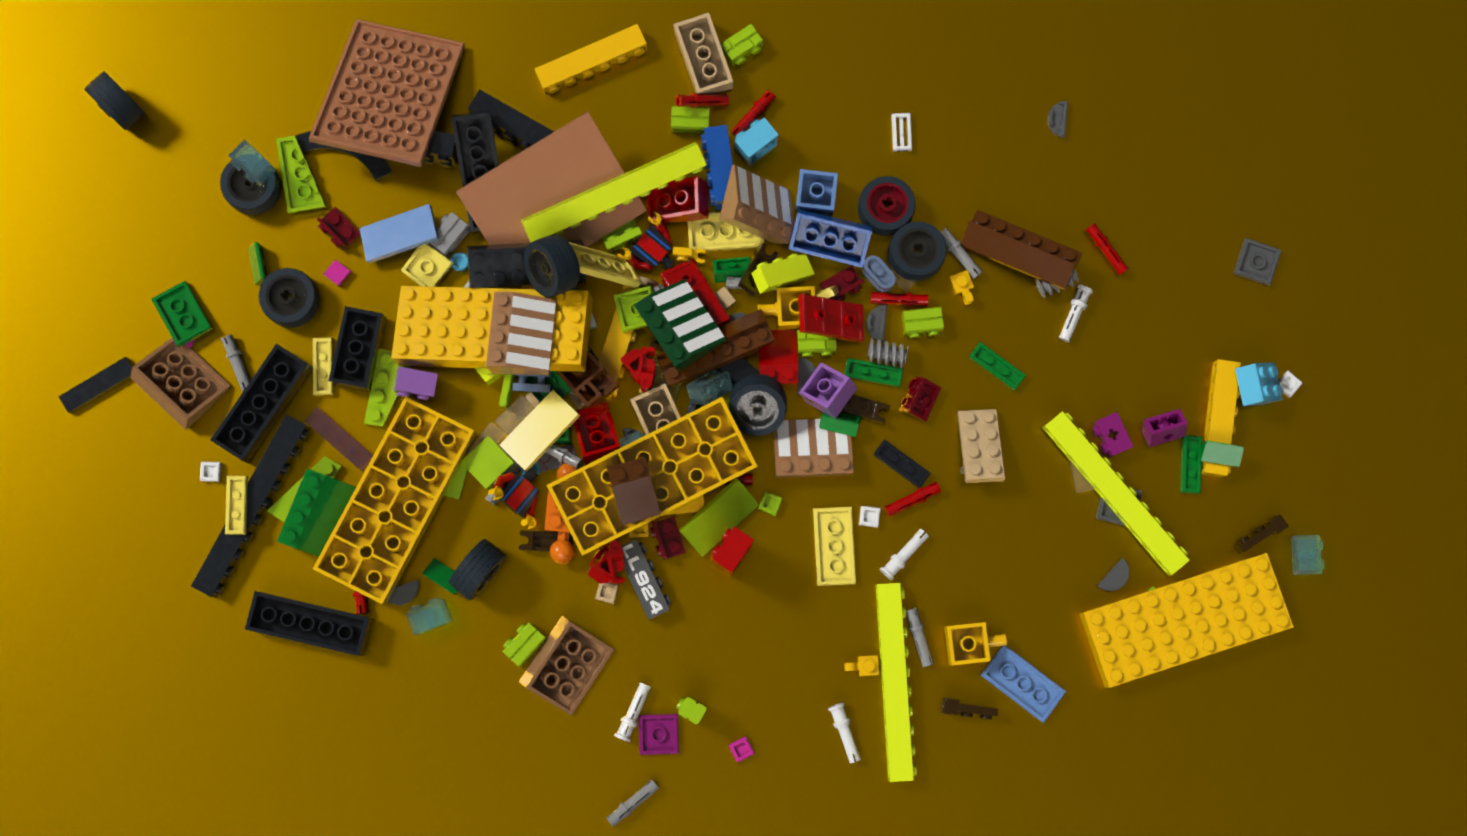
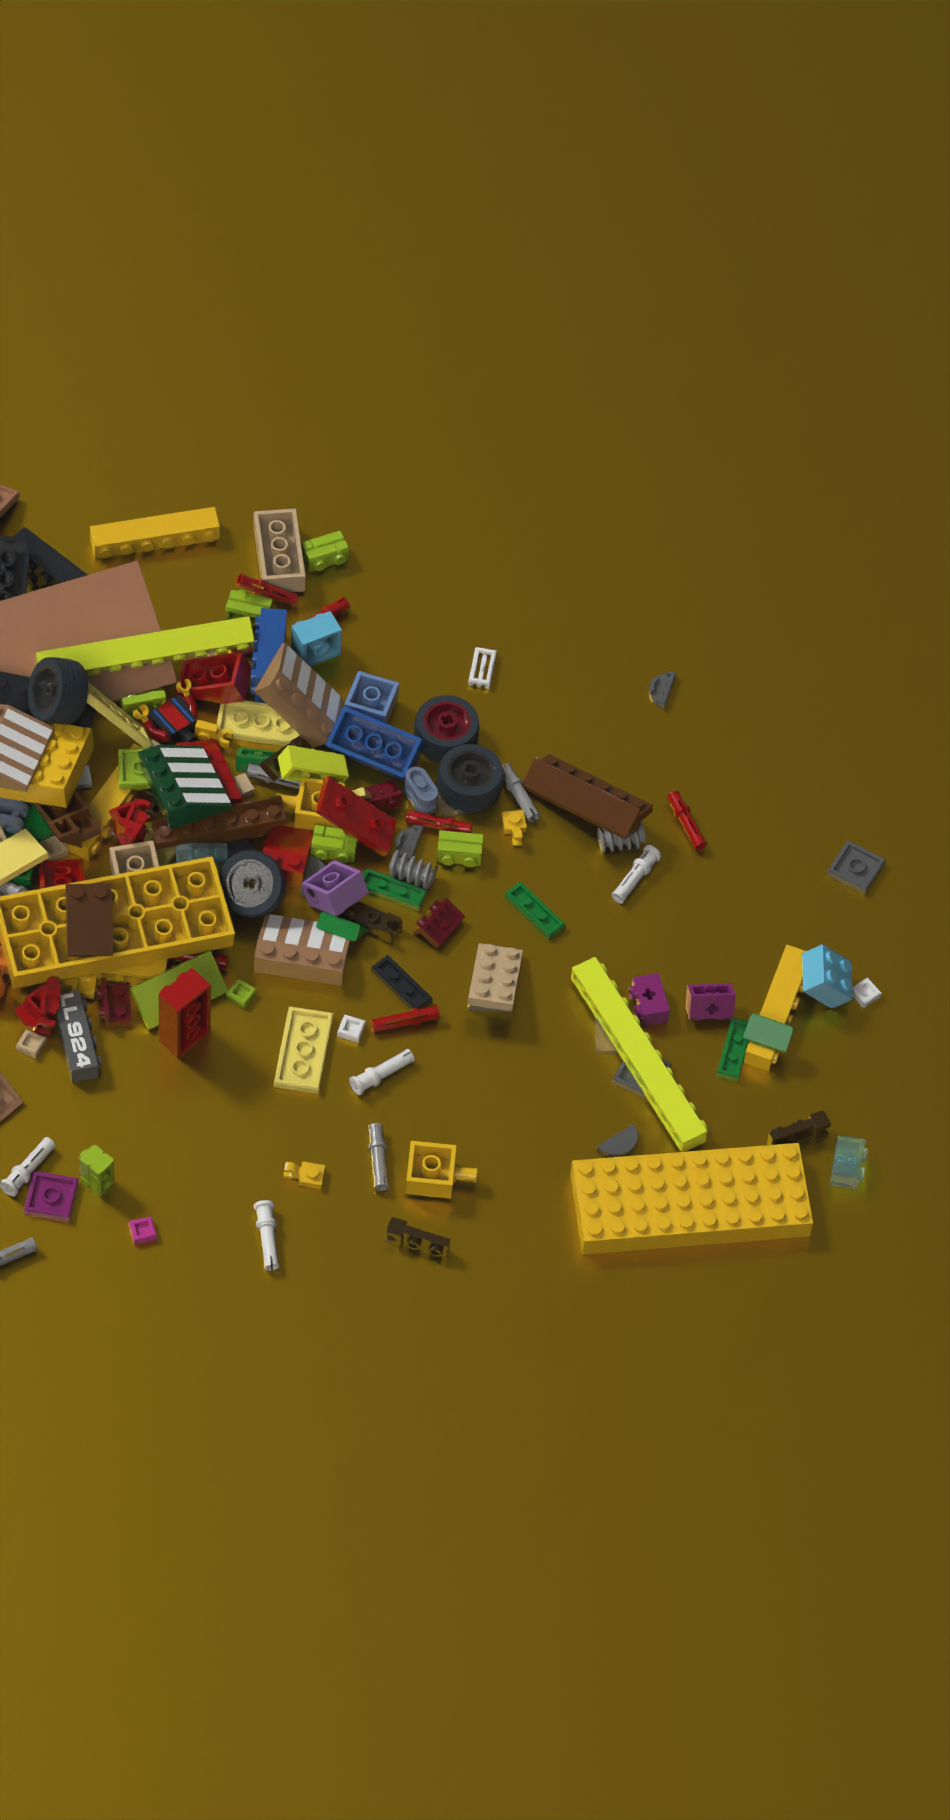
camera: 10 degrees right, 25 degrees down
neon yellow brick [875,583,917,782] -> none
medium blue tile [980,646,1066,723] -> none

